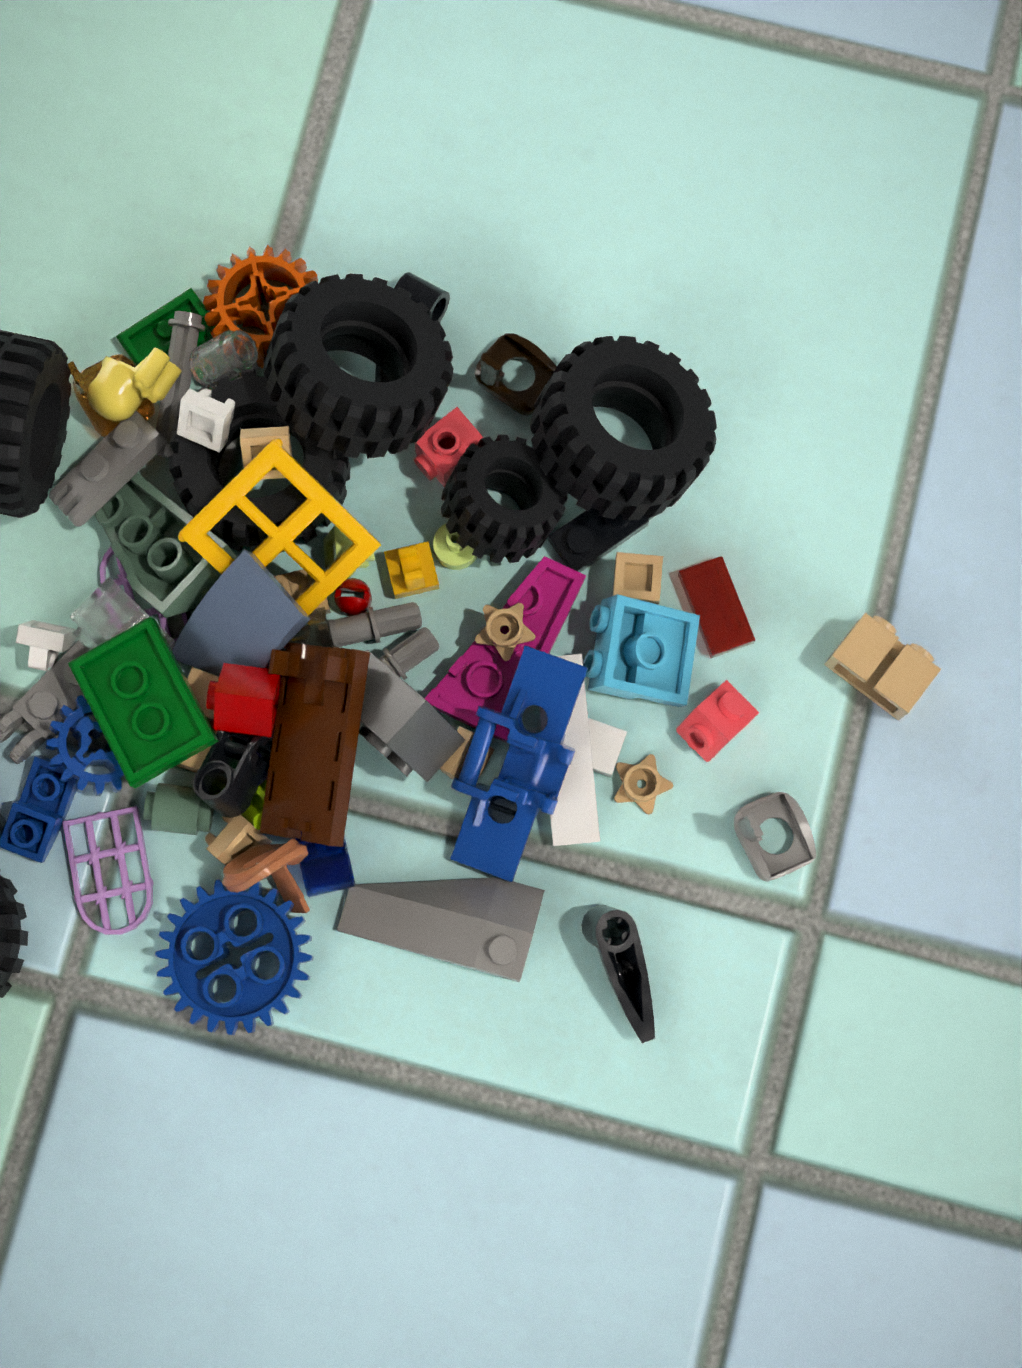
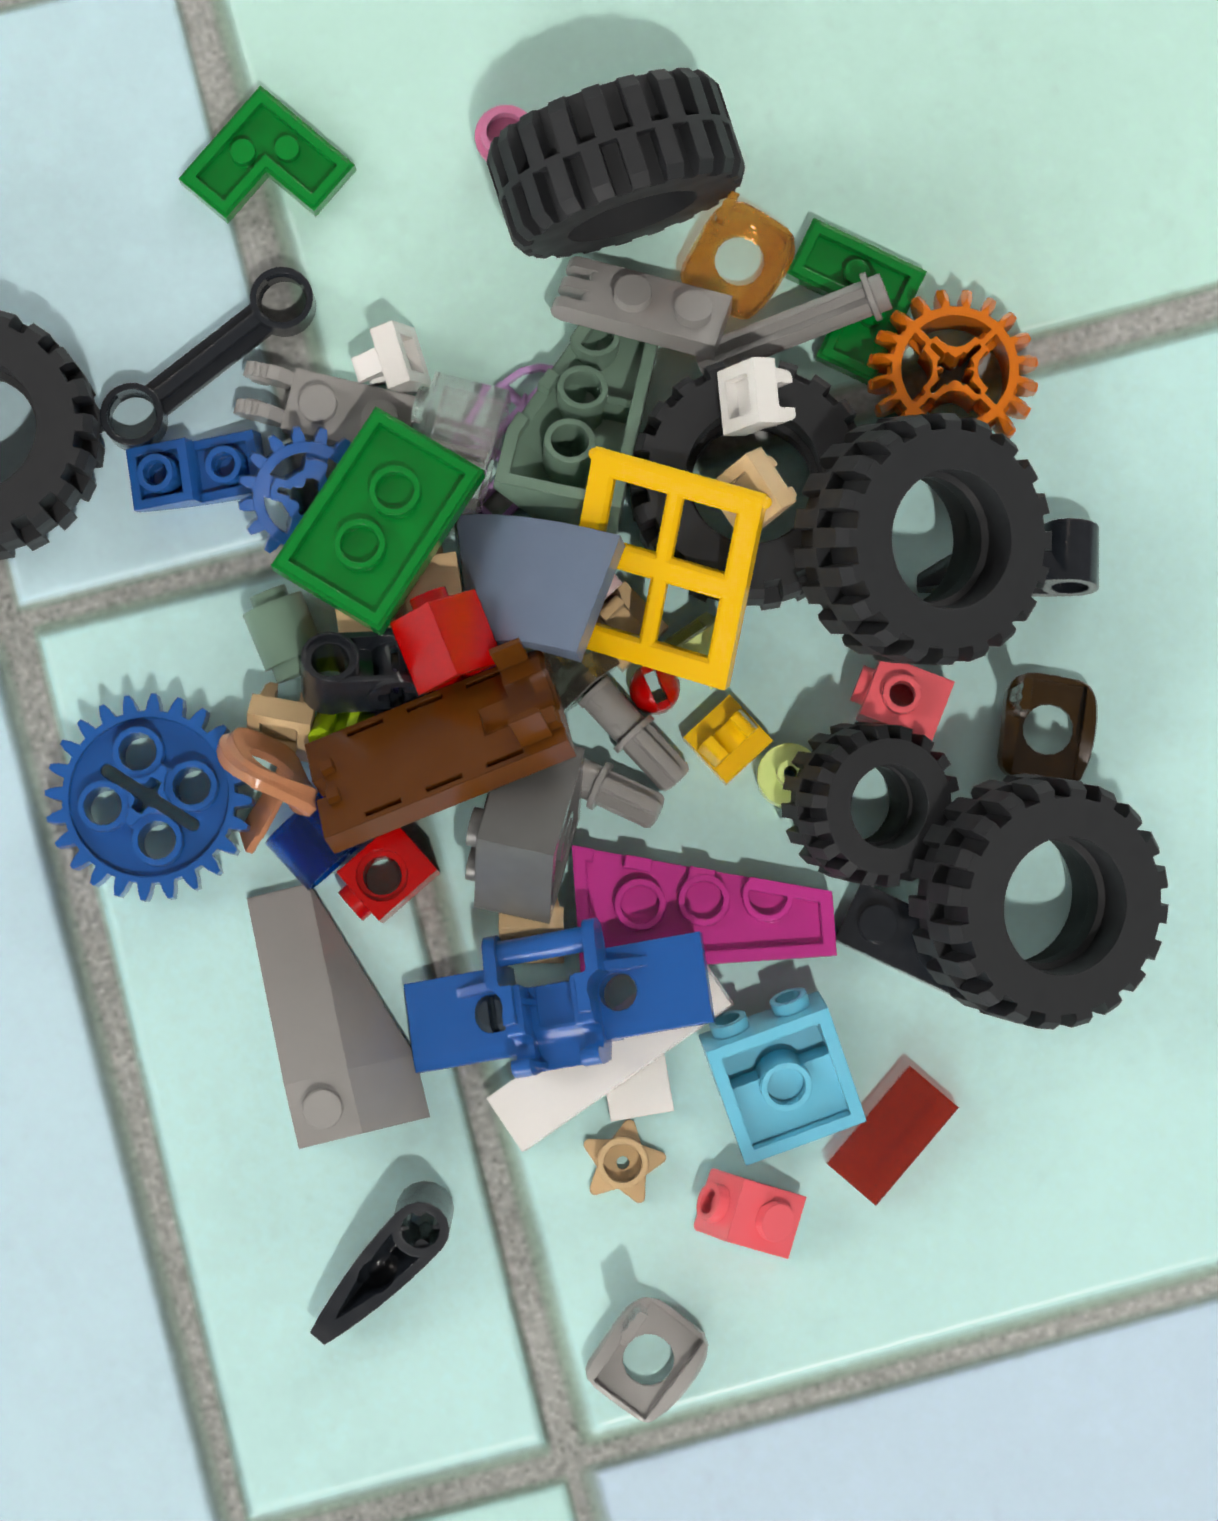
camera: 65 degrees right, 5 degrees up
lavender window [62,806,154,935] -> none
light yellow piece [87,348,182,421] -> none
clear brick [189,330,258,390] -> none
tan plate [475,603,536,661] -> none
tan tile [612,552,663,605] -> none
tan piece [824,613,941,720] -> none
none -> red brick [336,828,440,923]

